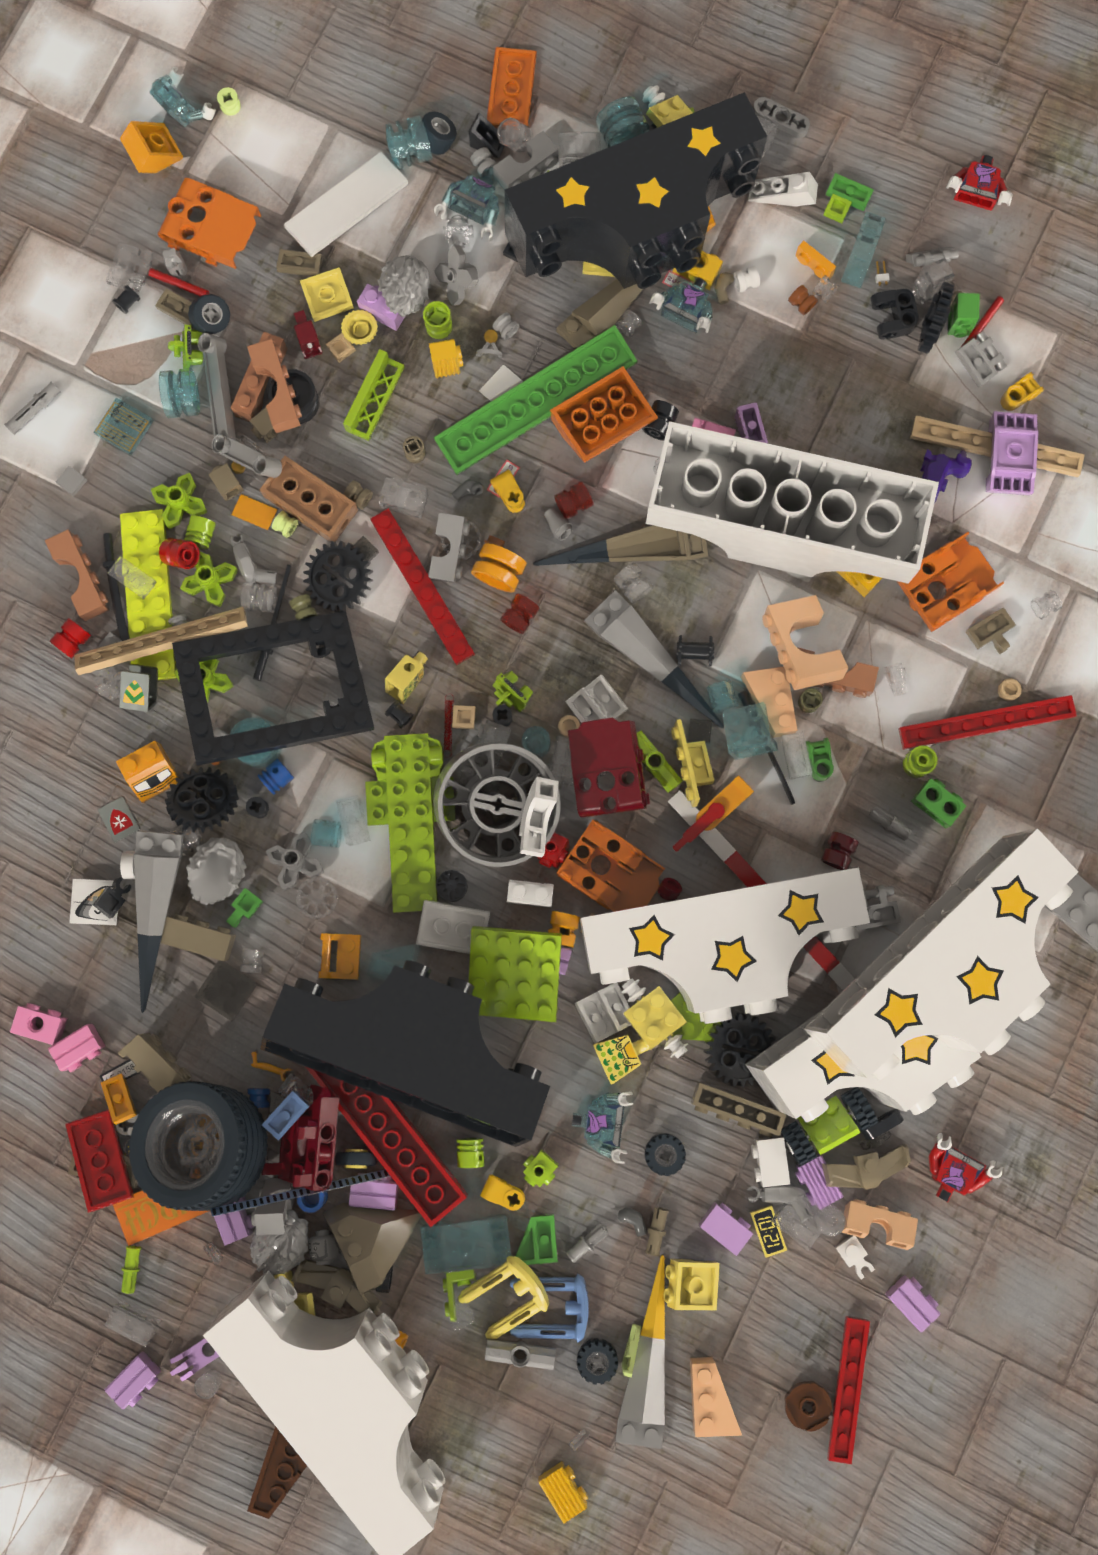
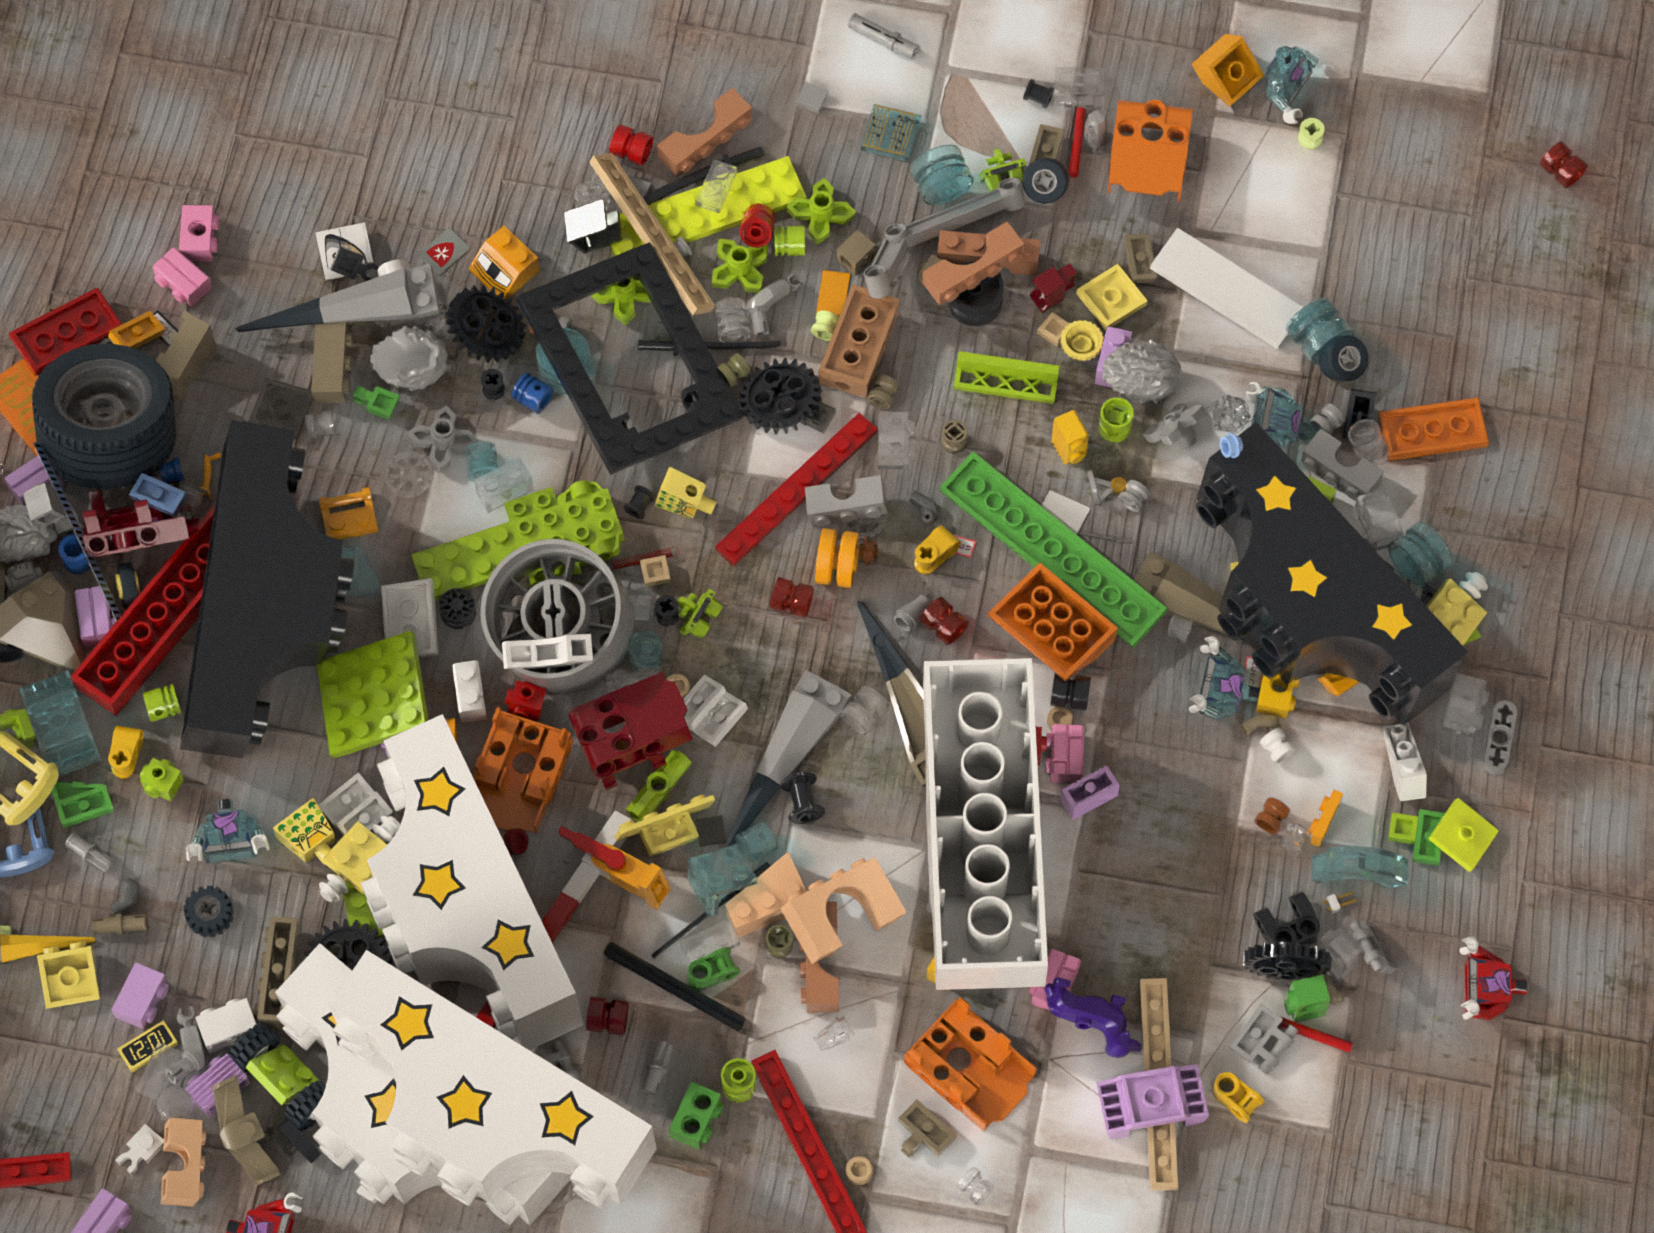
camera: 70 degrees right, 15 degrees down
none -> black axle [604,942,745,1031]
none -> light blue plate [1220,432,1243,458]
none -> neon yellow plate [1428,798,1499,872]

